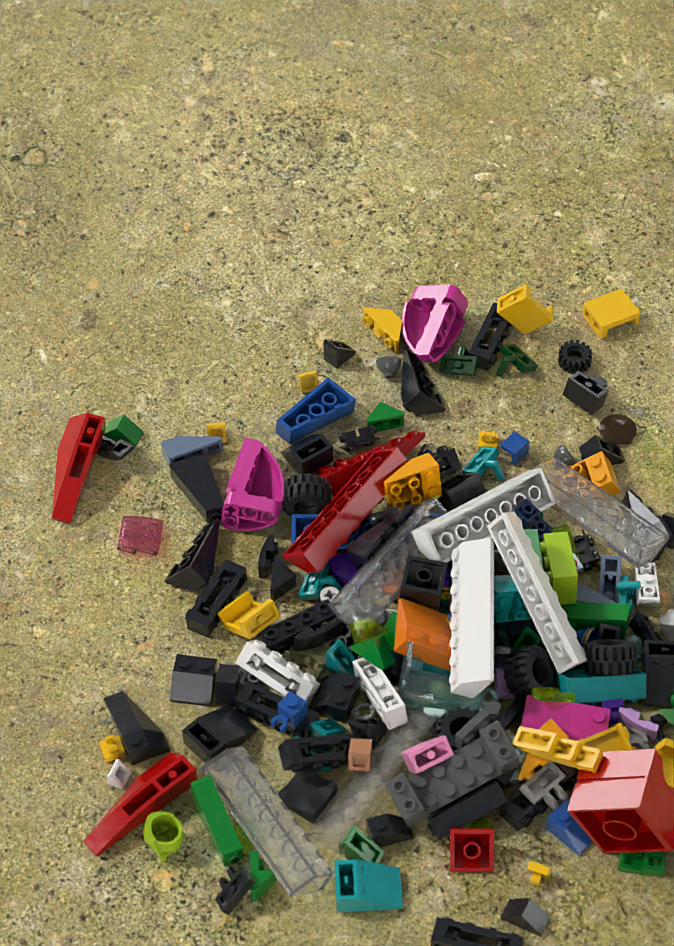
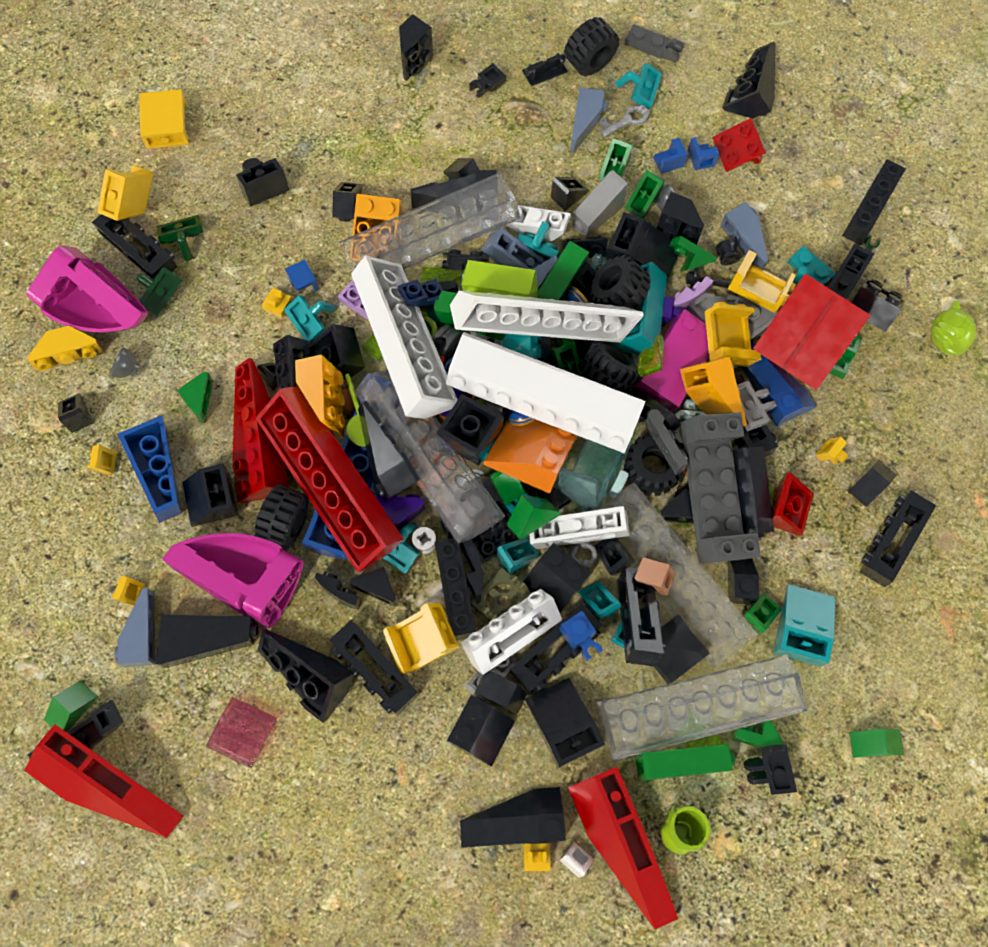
camera: 75 degrees left, 20 degrees up
black hinge [339,425,380,452] -> none
clear neon green tile [349,617,388,643] -> none
black piece [368,505,399,527] -> none
black wedge [401,349,446,416] -> none
bright pink slope [401,735,454,774] -> none
yellow slope [512,726,604,773] -> none
dark grey brick [551,445,576,470] -> none
black tyre [558,340,592,374] -> none
dark brown dish [599,414,637,444] -> none

